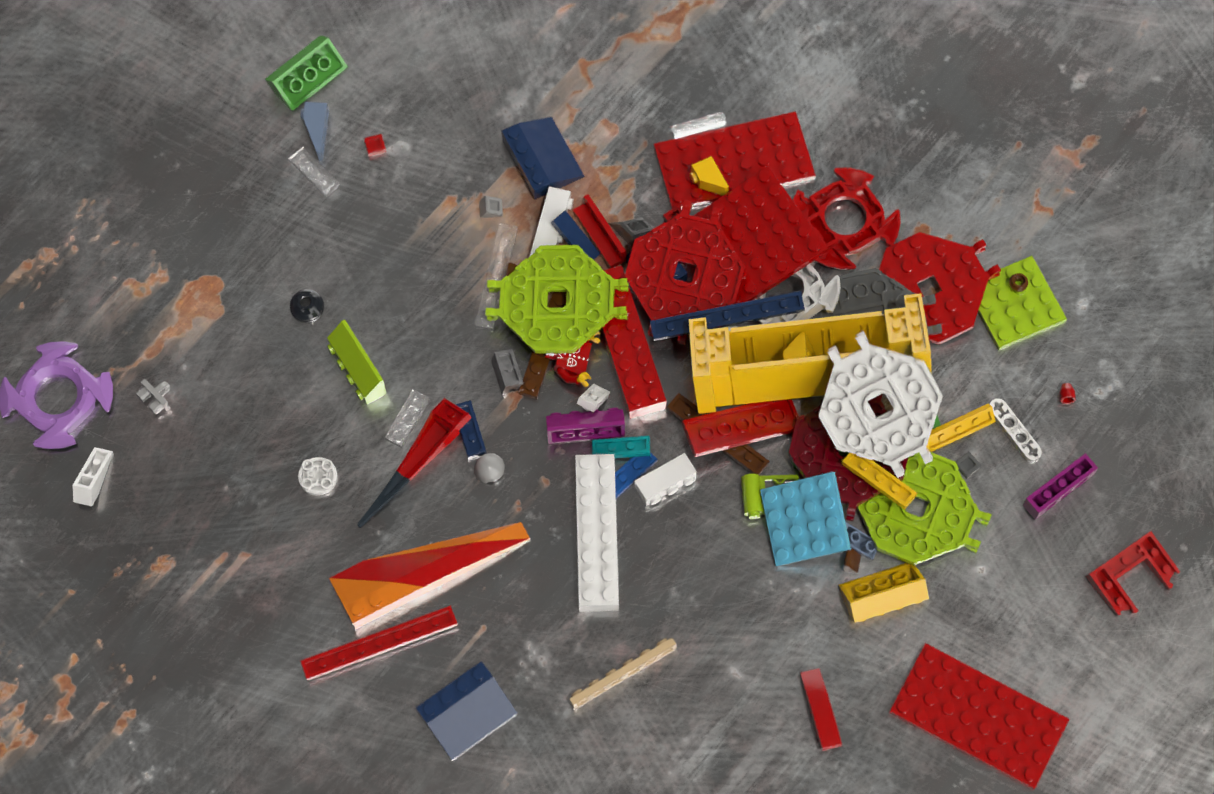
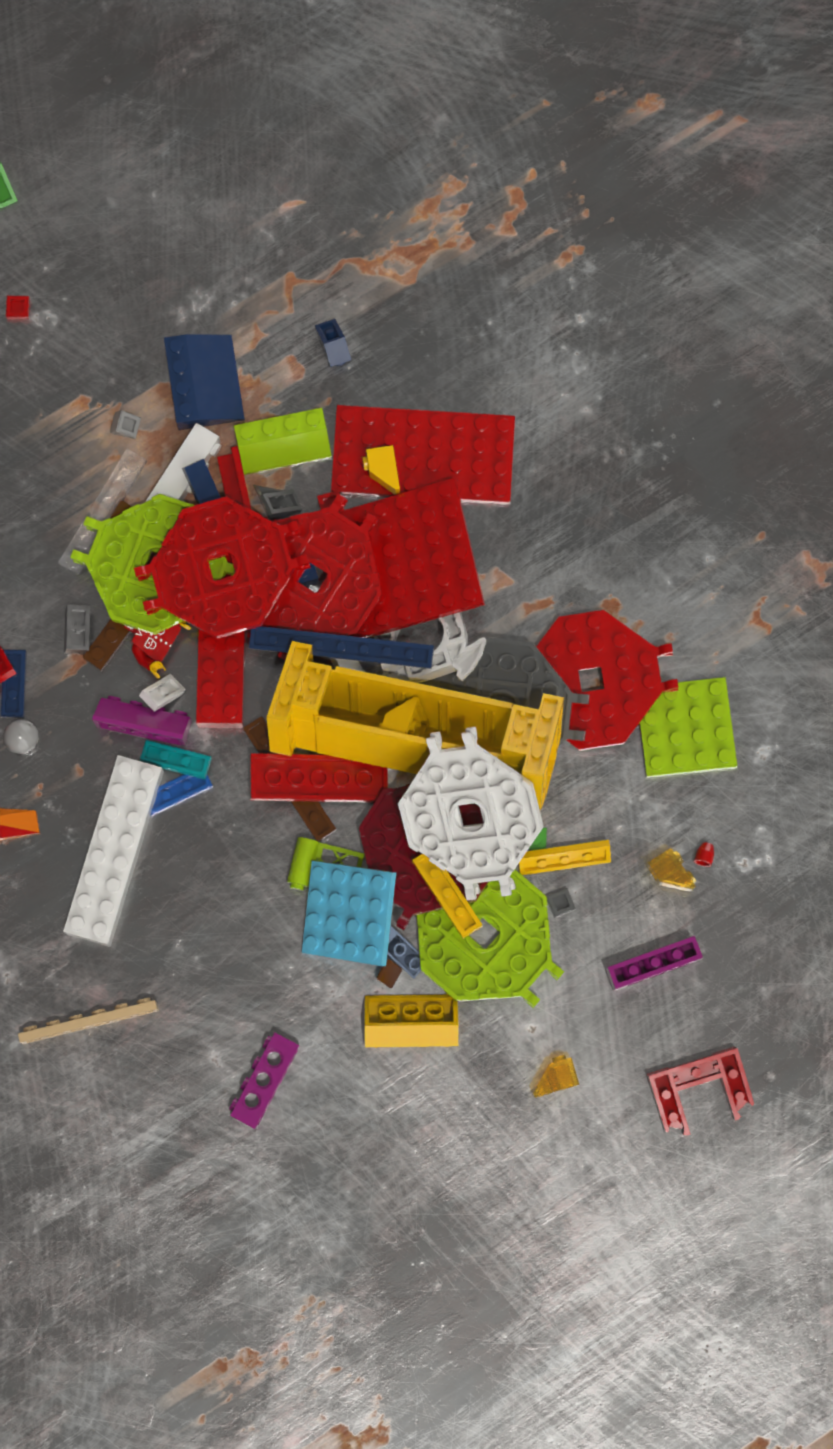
camera: 15 degrees right, 10 degrees up
white brick [634,453,697,506] -> none
clear plate [670,112,728,139] -> none
red piece [793,168,901,270] -> none
red slope [800,668,842,751] -> none
red plate [889,643,1070,790] -> none
white beam [990,398,1042,463] -> none
reddish brown plate [1009,273,1028,292] -> none
none -> red plate [134,497,311,639]
none -> magenta brick [229,1032,300,1129]
none -> lime slope [234,408,332,475]
none -> dark blue slope [315,319,352,367]
none -> clear yellow slope [532,1055,580,1099]
none -> clear yellow slope [646,848,696,892]

